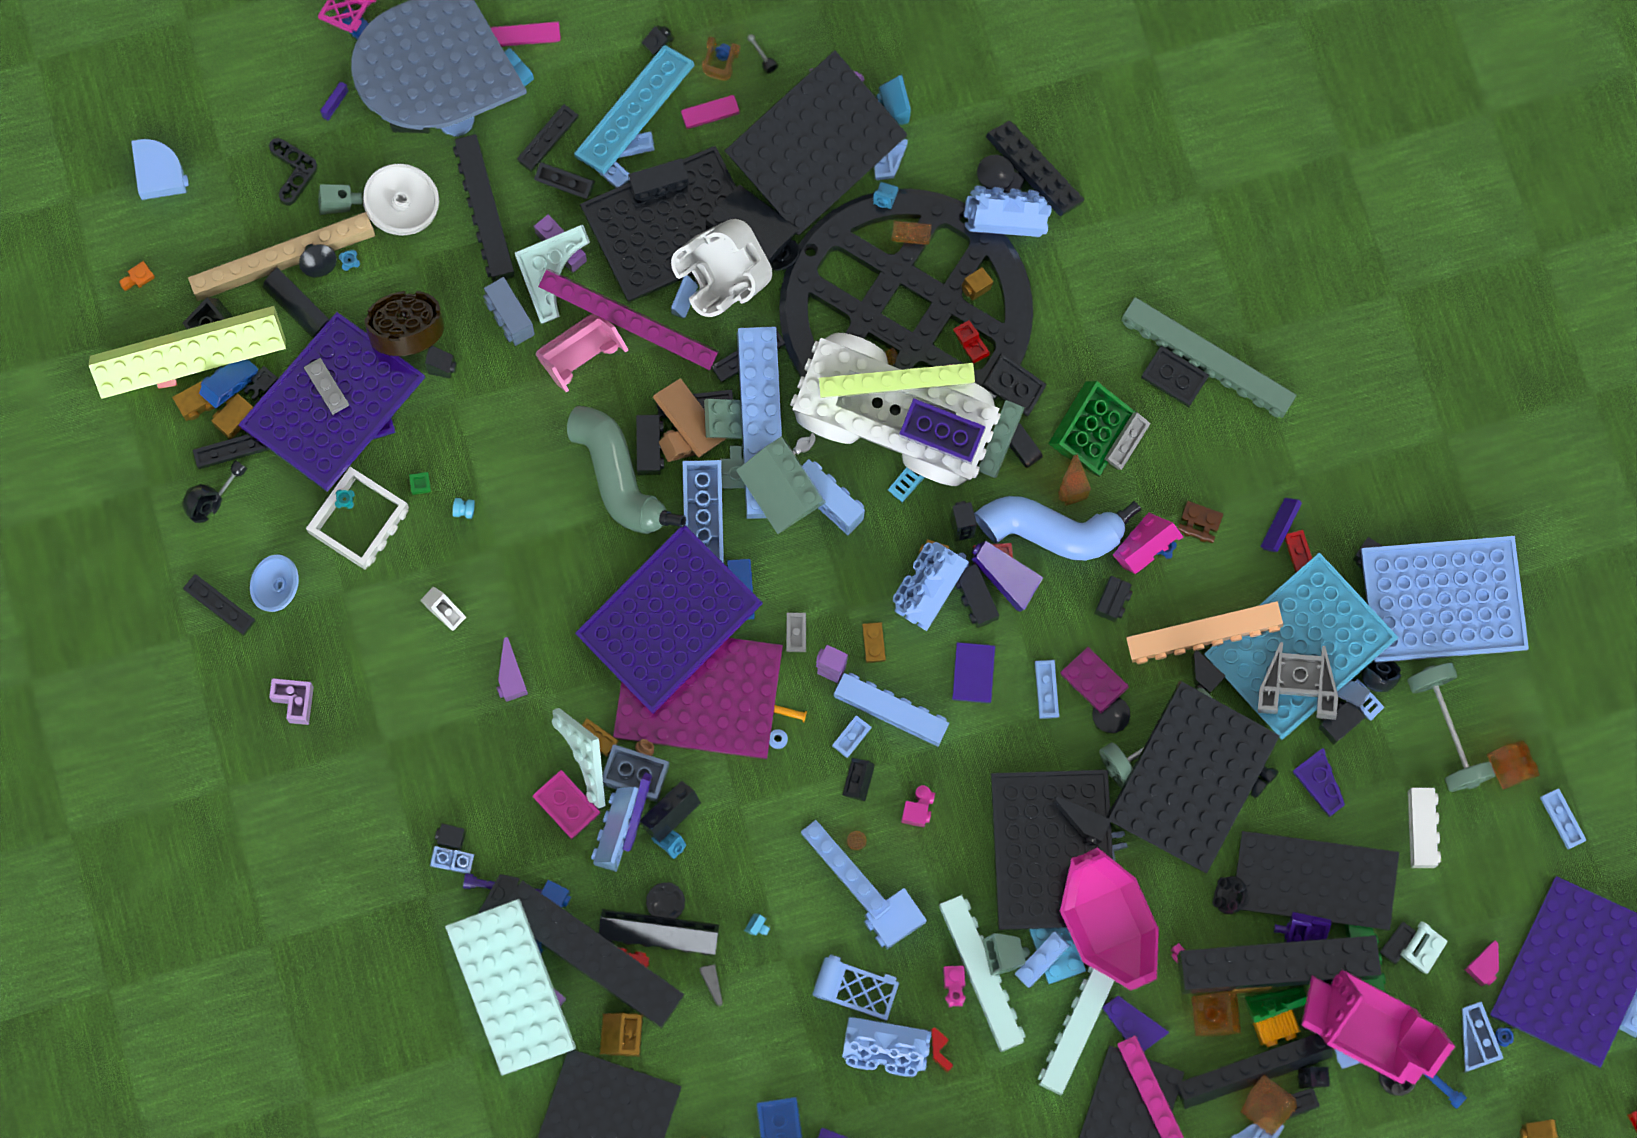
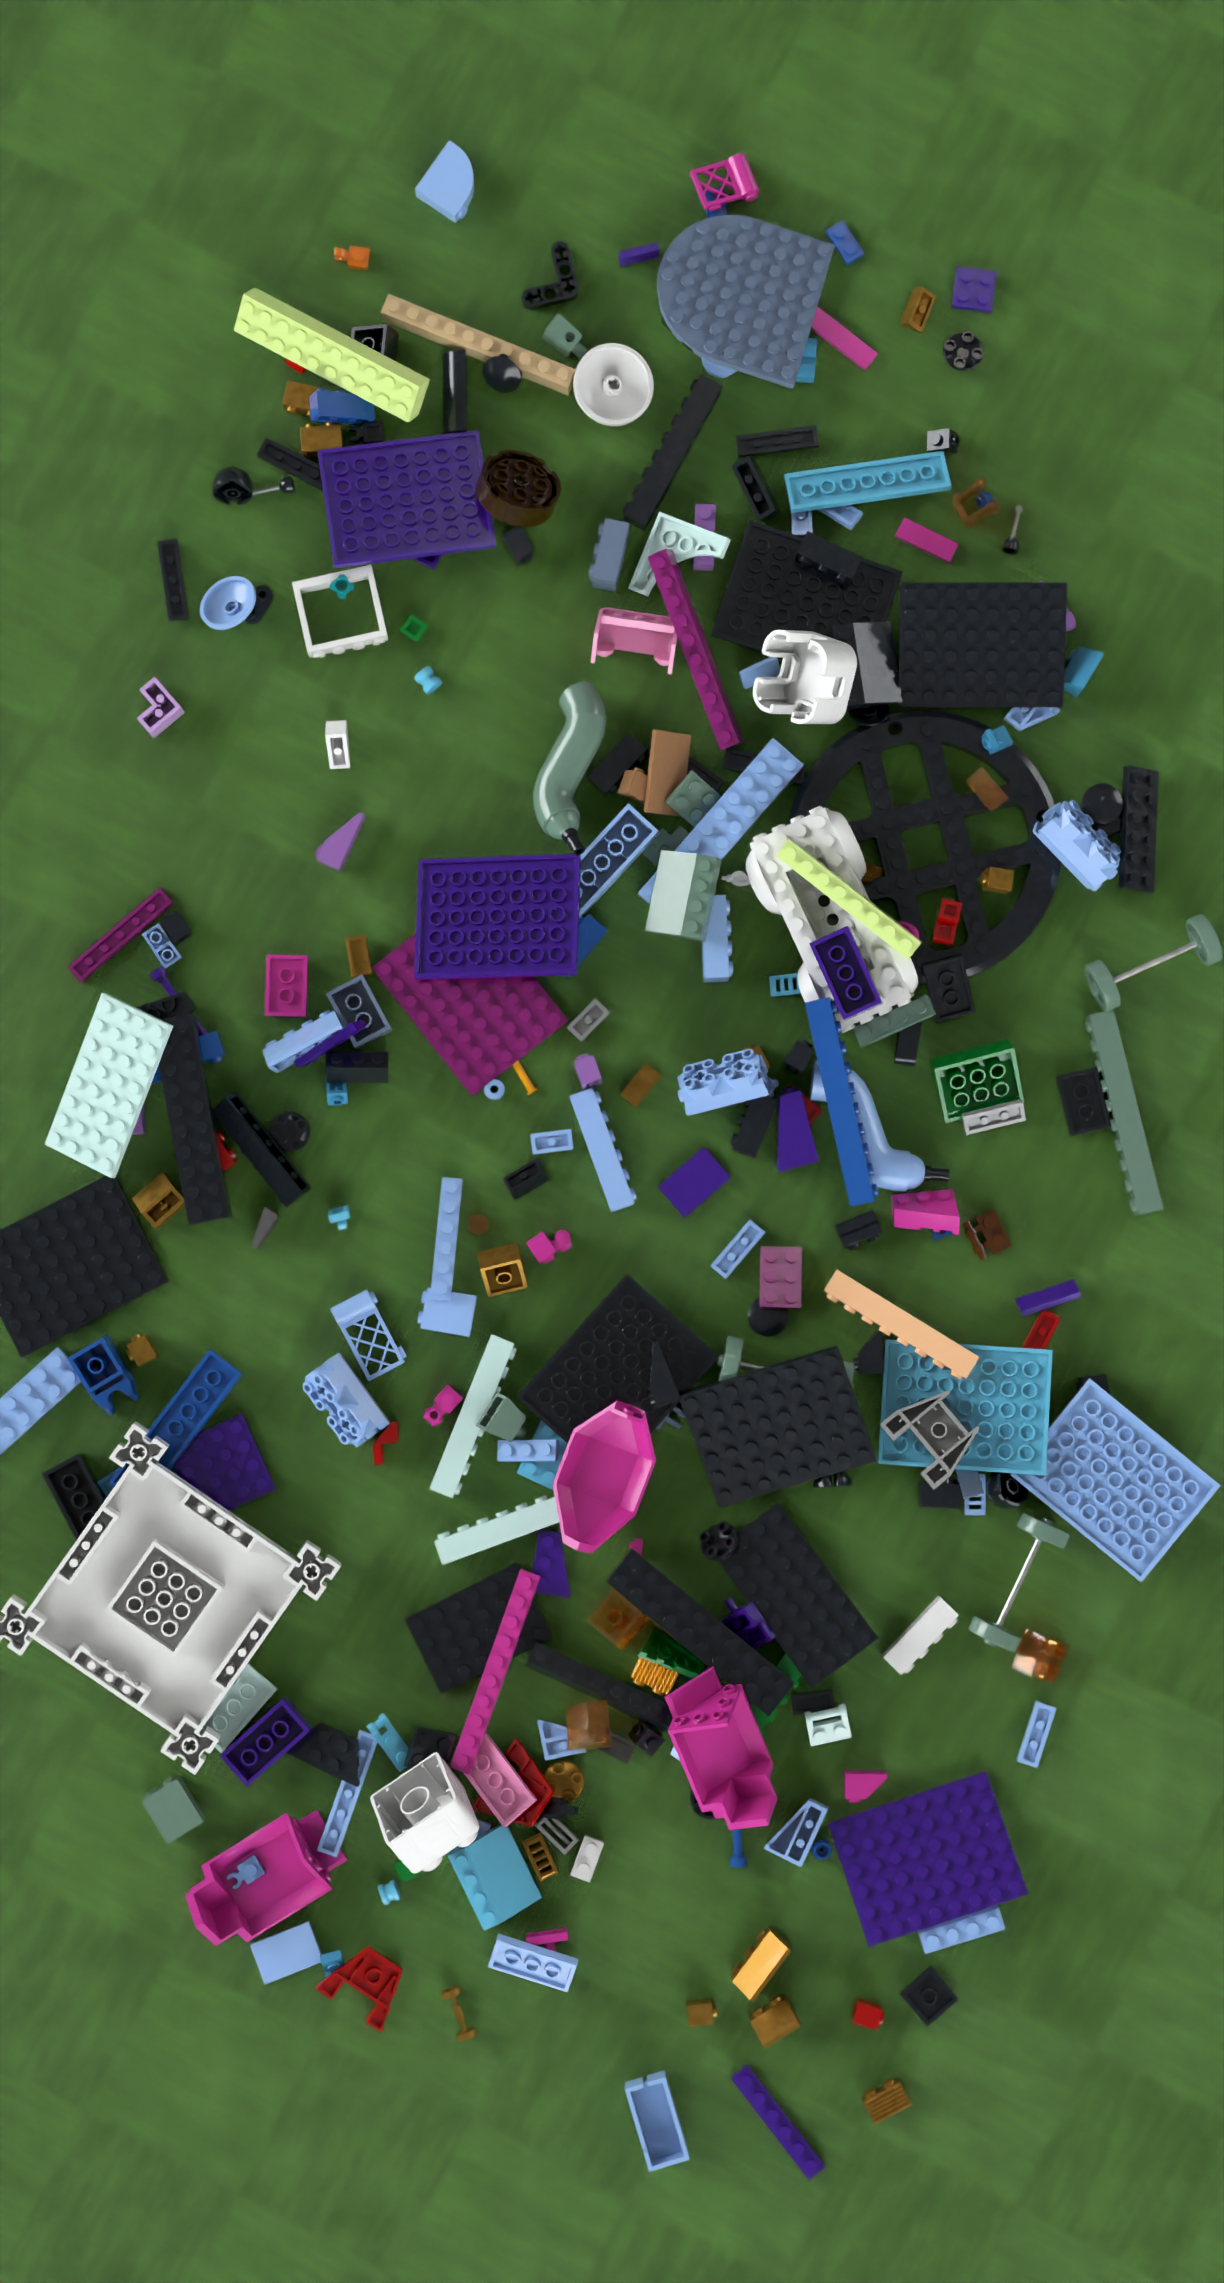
camera: 50 degrees right, 10 degrees up
light grey plate [304,358,349,415] -> none
dark azure plate [339,250,360,271] -> none
light aqua plate [552,708,605,808] -> none
medium nougat plate [635,739,654,756] -> none
clear orange slope [1058,454,1091,506] -> none
dark purple wing [1292,747,1345,817] -> none
none -> magenta tile [67,887,174,983]
none -> black plate [245,585,274,624]
none -> pearl gold slope [477,1242,528,1298]
none -> blue brick [805,997,879,1206]
none -> sand green axle [1084,914,1223,1012]

